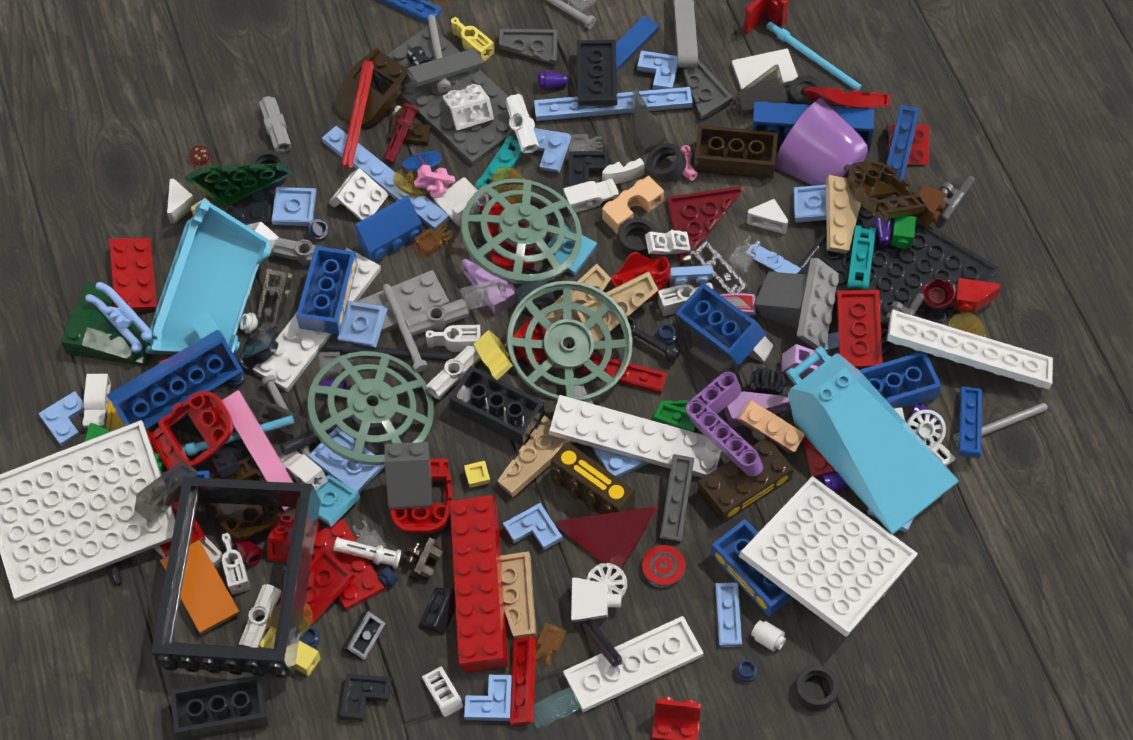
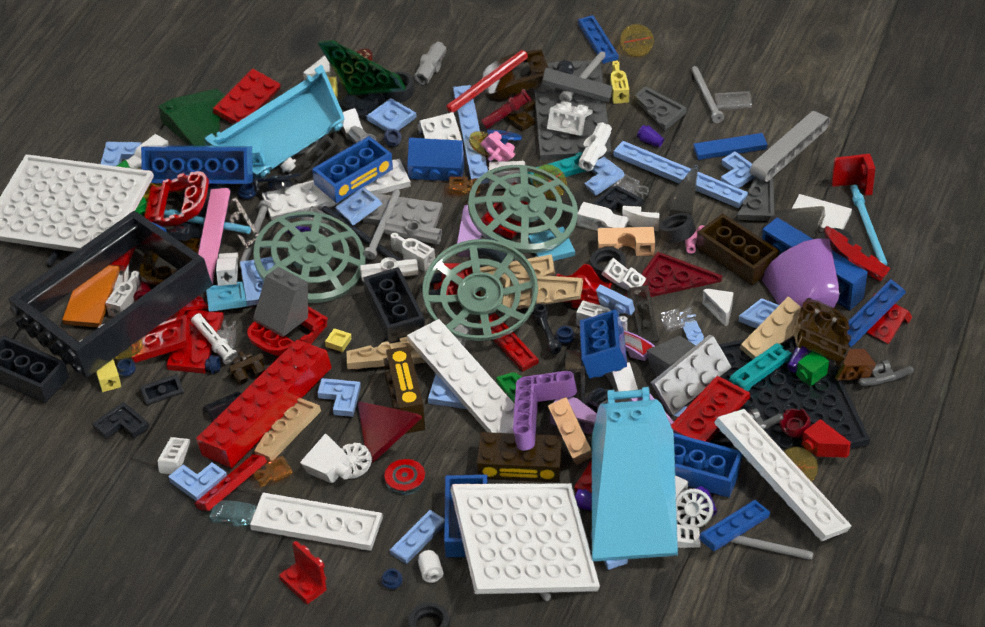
camera: 40 degrees right, 15 degrees down
light blue piece [85,282,153,353] -> none
clear smoke slope [134,460,198,523] -> none
black axle [280,425,337,455] -> none
clear slope [460,279,507,309] -> none
light yellow piece [474,330,513,380] -> none
black plate [577,40,617,106] -> none
black axle [582,619,623,668] -> none
dark grey tile [659,454,694,543] -> none

